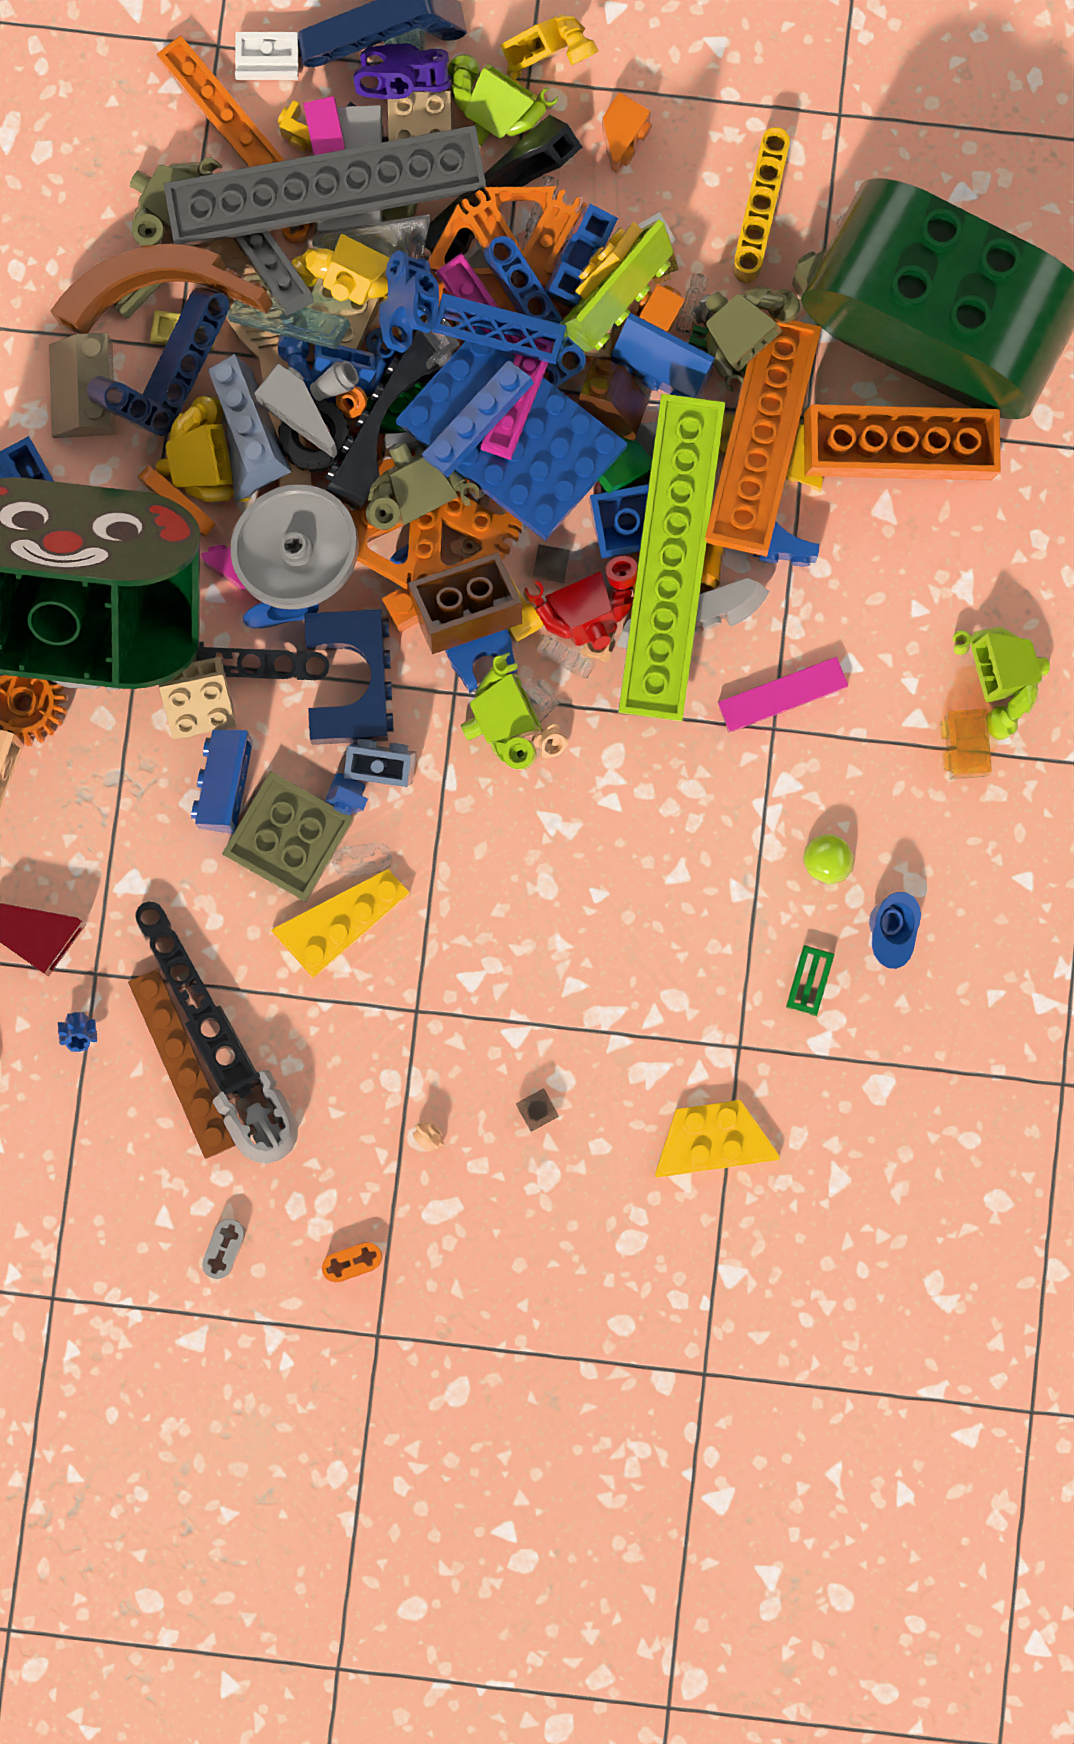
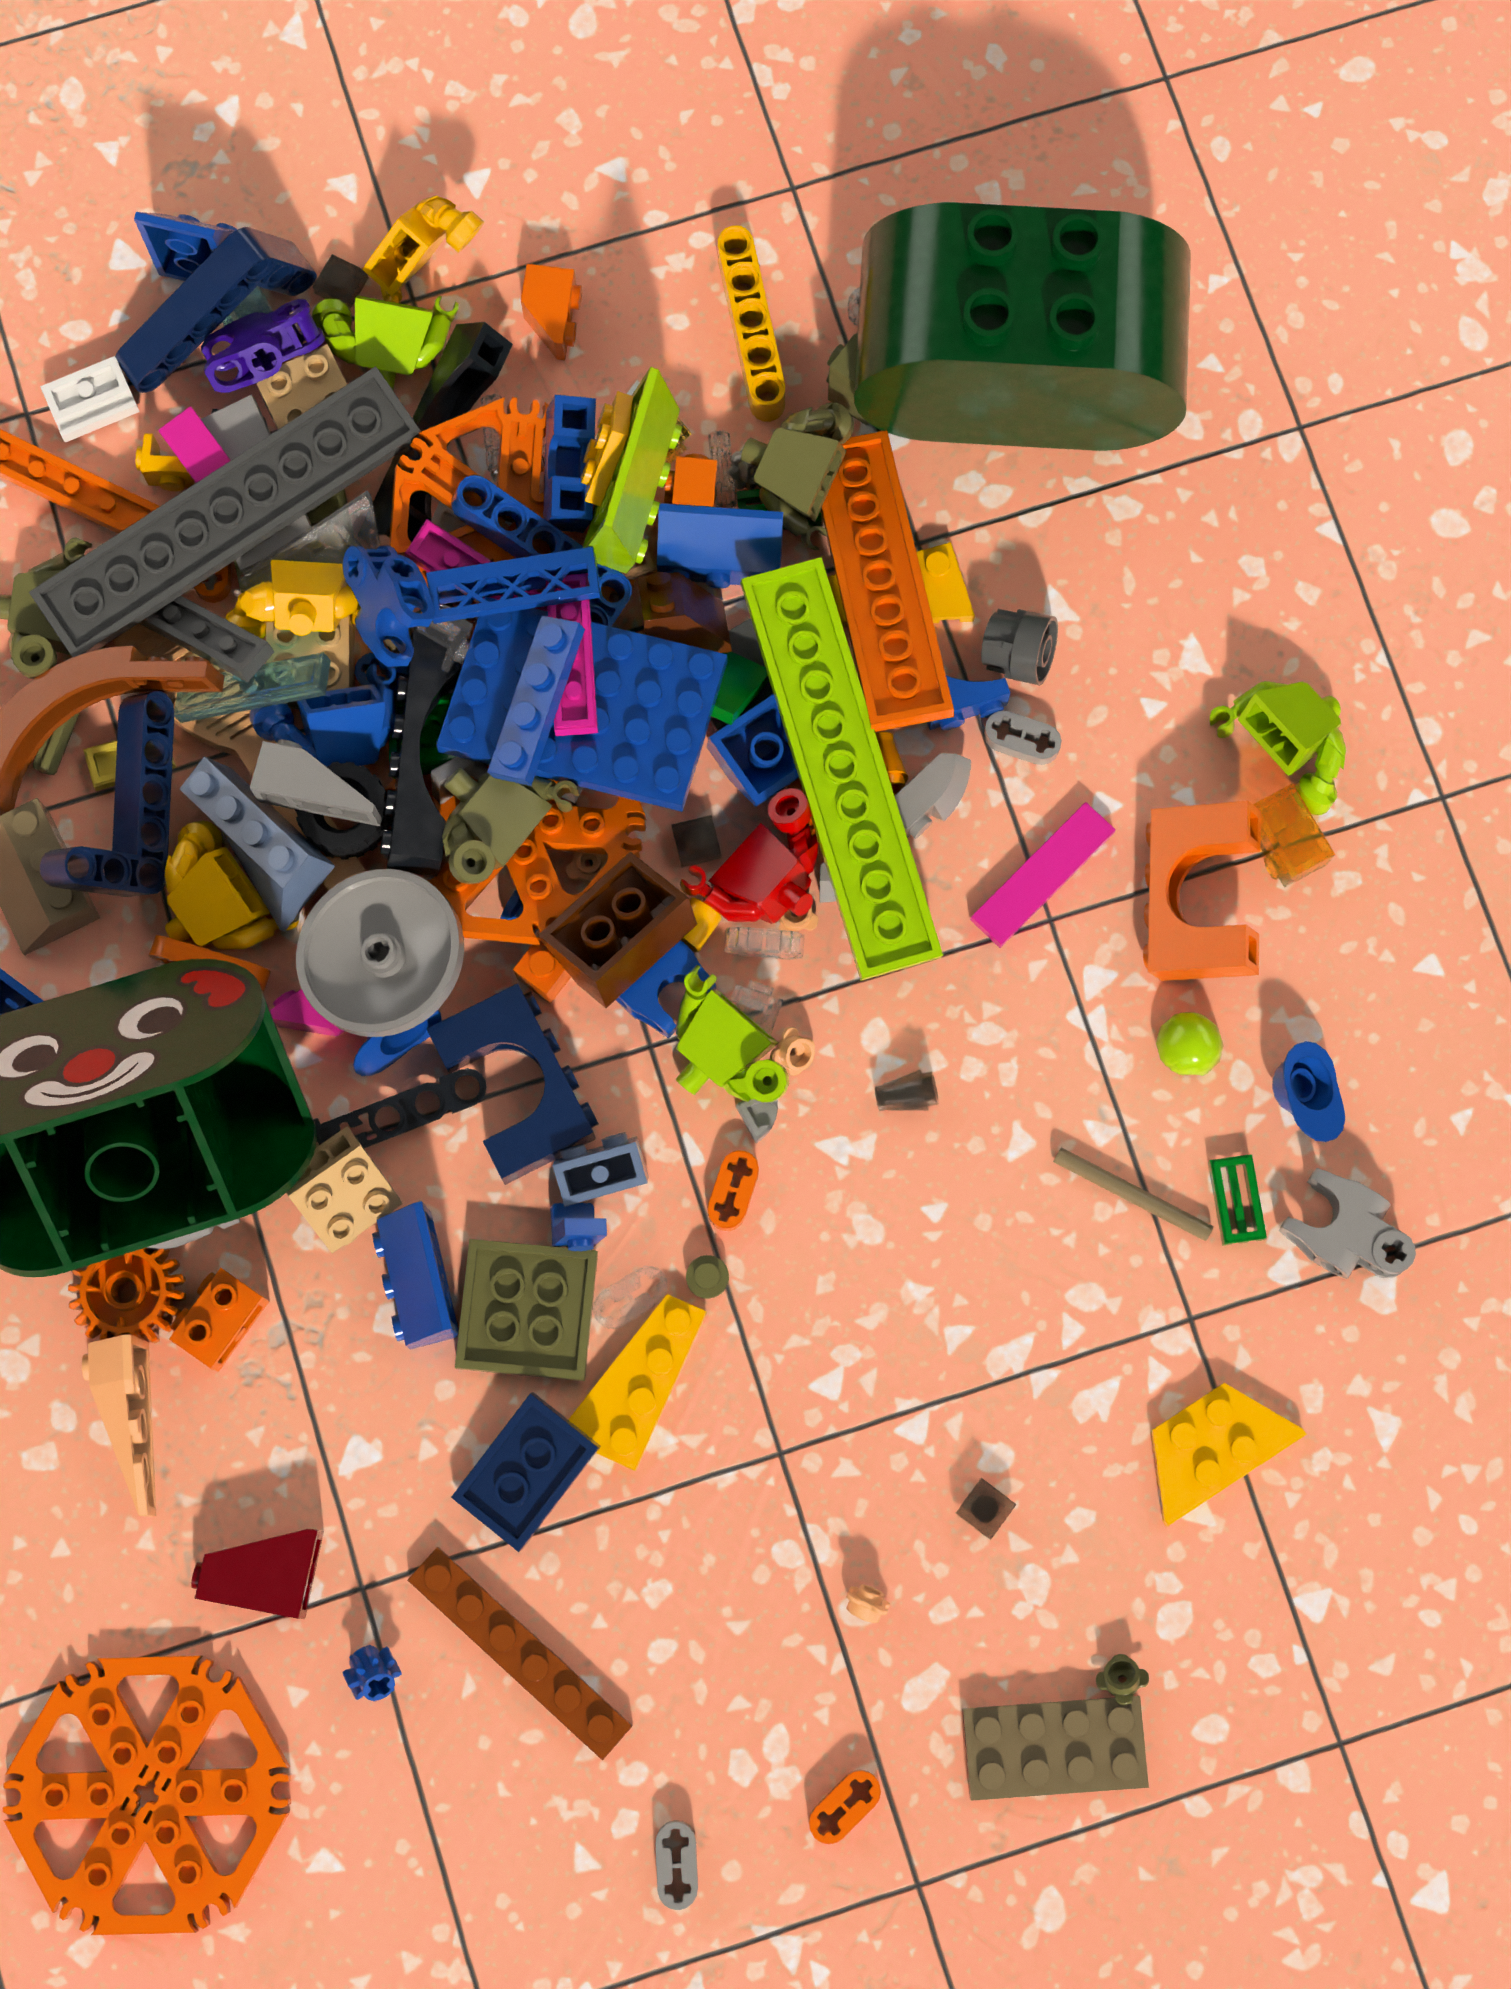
camera: 25 degrees left, 5 degrees down
black piece [135,901,298,1164] -> none
light grey cone [310,361,359,401] -> none
orange plate [336,386,367,418] -> none
orange brick [804,404,1001,481] -> none
none -> orange brick [169,1267,269,1372]
none -> clear smoke plate [313,254,369,309]
none -> dark blue plate [451,1392,601,1552]
none -> olive plate [686,1255,729,1299]
none -> orange beam [708,1150,759,1231]
none -> light grey tile [736,1099,778,1143]
none -> clear smoke cone [875,1069,939,1111]
none -> dark tan plate [962,1696,1149,1801]
none -> dark grey piece [981,609,1058,686]
none -> light grey beam [984,710,1062,765]
none -> dark tan bar [1053,1147,1214,1241]
none -> olive plate [1096,1654,1149,1705]
none -> orange arch [1143,800,1261,981]
none -> light grey piece [1279,1168,1416,1279]

